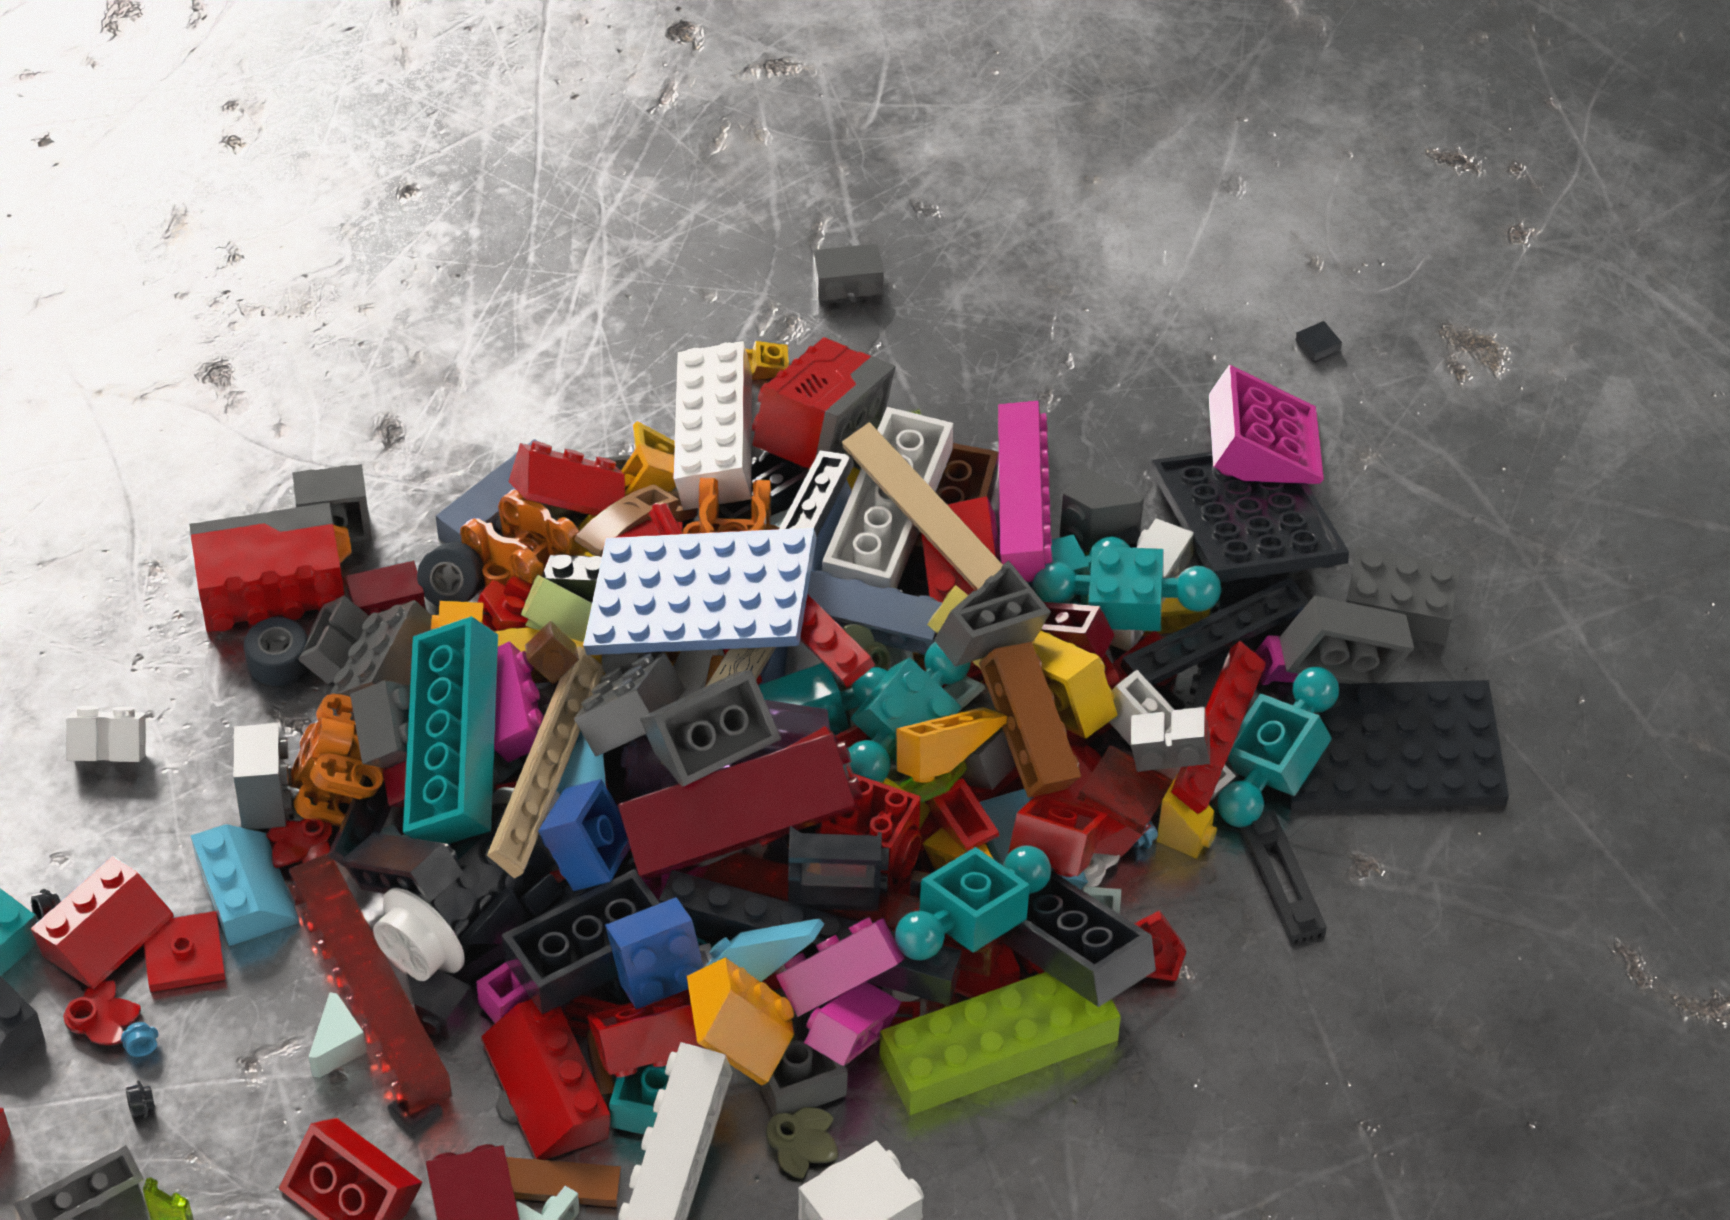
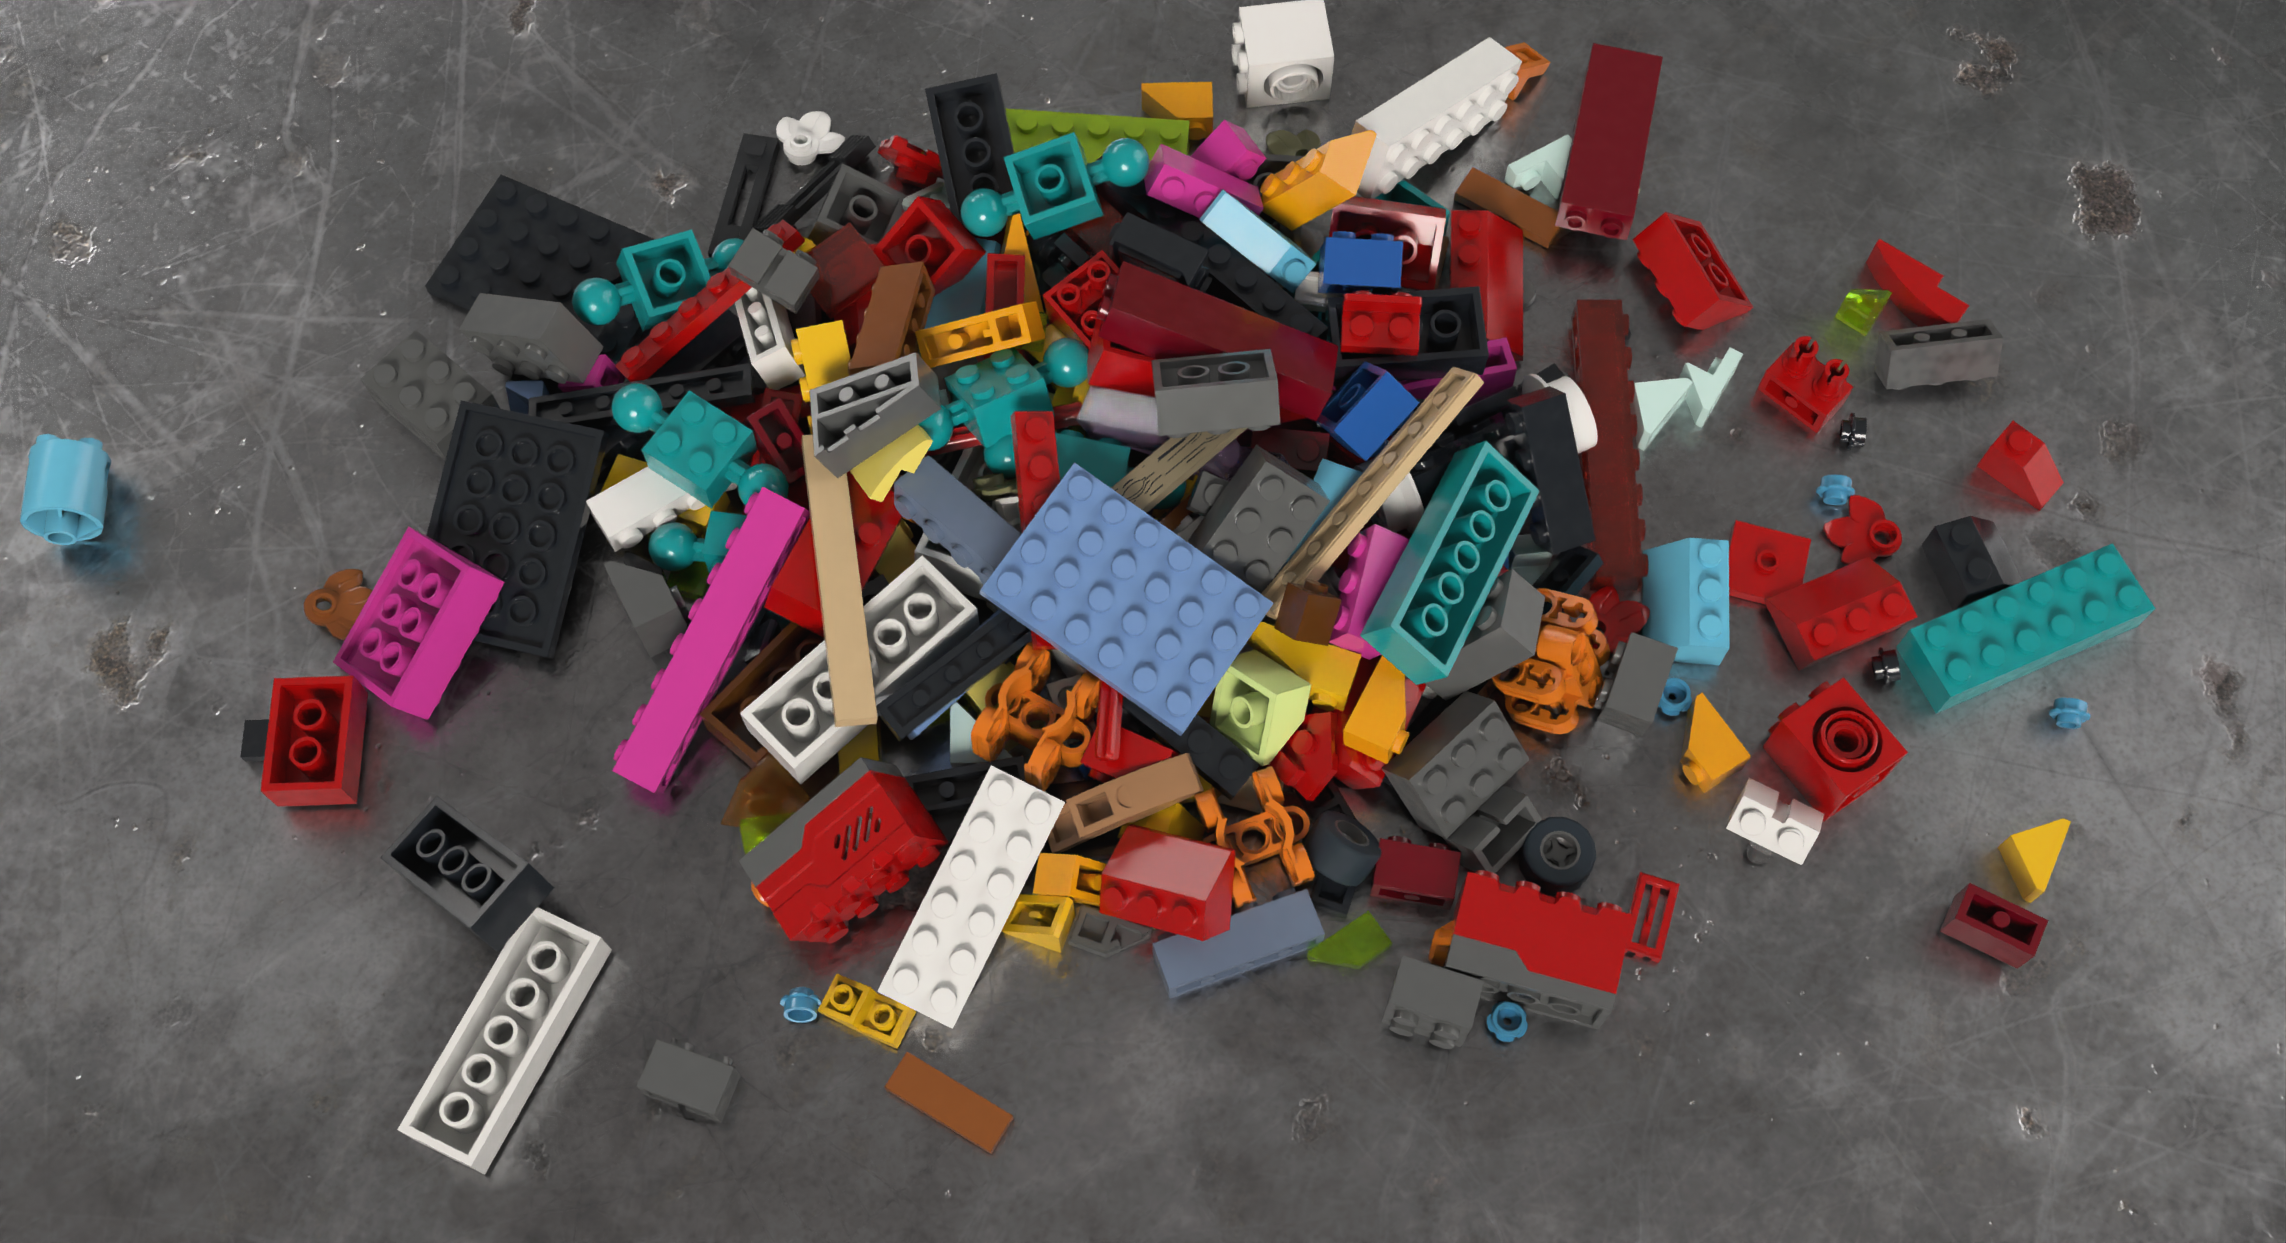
camera: 150 degrees left, 15 degrees up
none -> medium azure cylinder [20,434,111,545]
none -> red brick [261,676,368,807]
none -> dark orange plate [304,569,373,641]
none -> black brick [380,796,555,952]
none -> white brick [397,907,612,1175]
none -> black container [753,135,876,233]
none -> white plate [776,111,845,166]
none -> dark azure plate [780,987,822,1023]
none -> dark grey brick [808,163,907,257]
none -> dark orange tile [884,1052,1014,1155]
none -> light orange slope [1141,82,1213,140]
none -> clear neon green tile [1307,910,1393,969]
none -> red bracket [1340,290,1422,356]
none -> red tile [1625,872,1680,963]
none -> dark azure plate [1658,678,1692,716]
none -> light aqua slope [1679,347,1743,428]
none -> light orange slope [1680,693,1751,793]
none -> red brick [1757,336,1853,433]
none -> red brick [1763,677,1908,822]

